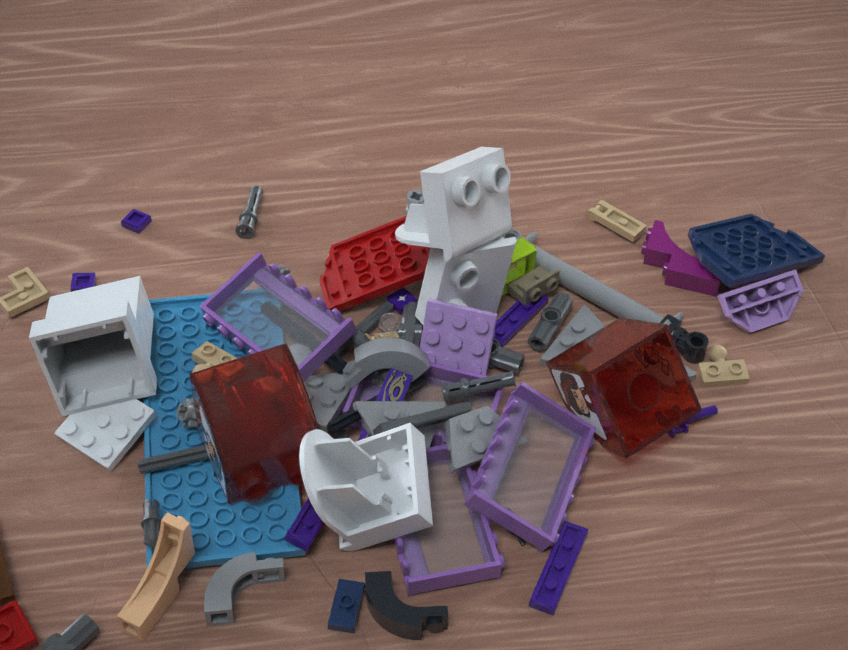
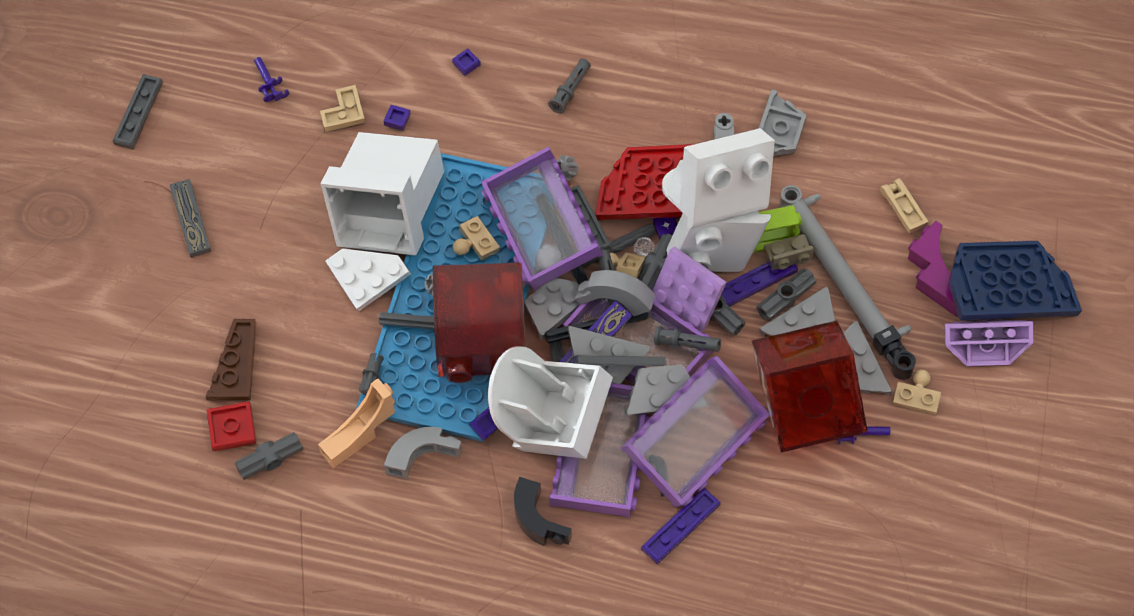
camera: 25 degrees right, 15 degrees up
dark blue plate [328,579,365,633] -> none

